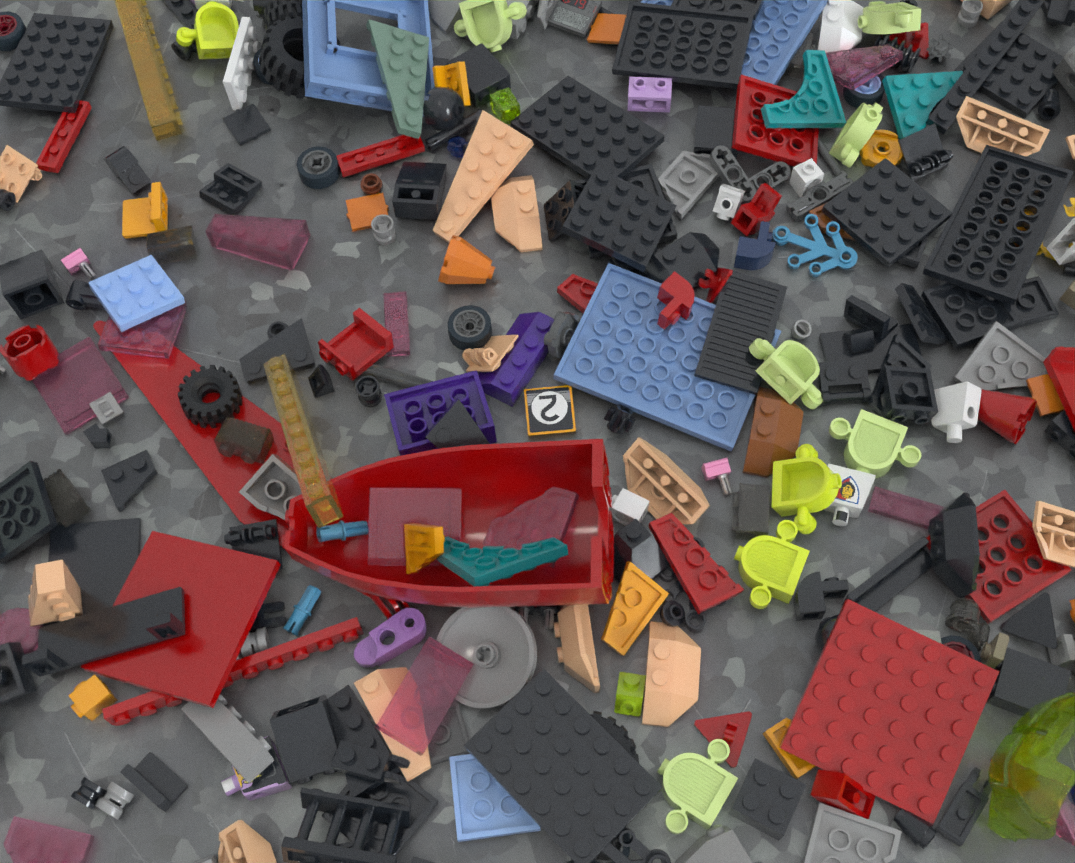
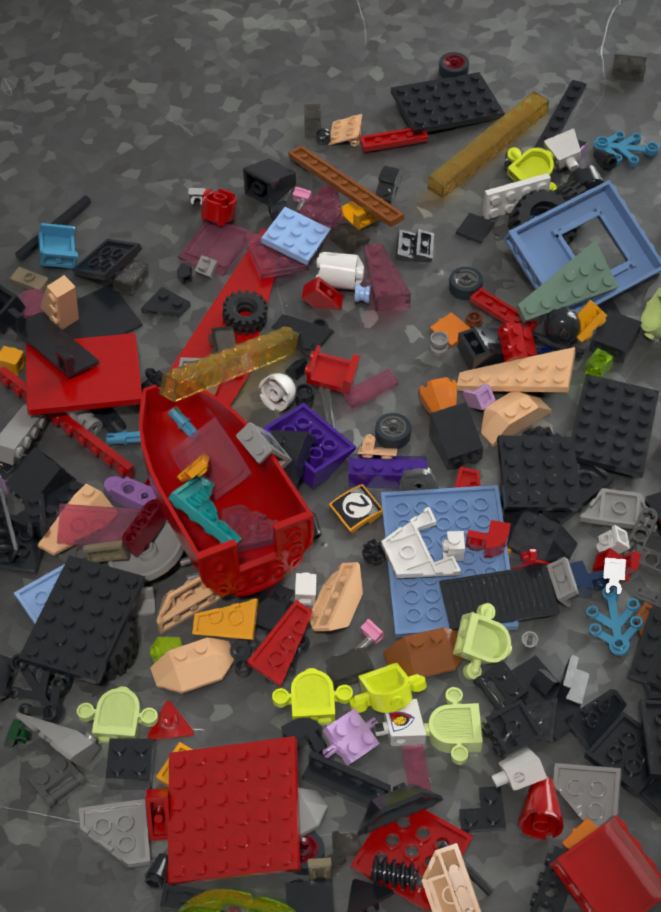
camera: 60 degrees right, 10 degrees down
none -> dark tan plate [83,540,128,563]
none -> dark red beam [122,499,167,555]
none -> light grey panel [236,422,292,469]
none -> white cylinder [259,373,296,412]
none -> dark orange plate [288,145,405,227]
none -> clear pink plate [297,186,344,228]
none -> red slope [301,276,344,310]
none -> white cylinder [316,252,364,290]
none -> lavender plate [322,709,380,766]
none -> light blue wheel [355,285,371,304]
none -> black piece [370,856,419,893]
none -> white wing [381,507,461,578]
none -> black slope [429,402,483,470]
none -> black bar [439,841,494,896]
none -> white brick [442,531,465,561]
none -> black plate [459,787,506,833]
none -> lavender panel [463,384,495,410]
none -> red plate [498,322,537,362]
none -> light grey panel [547,557,579,607]
none -> plate [603,558,626,594]

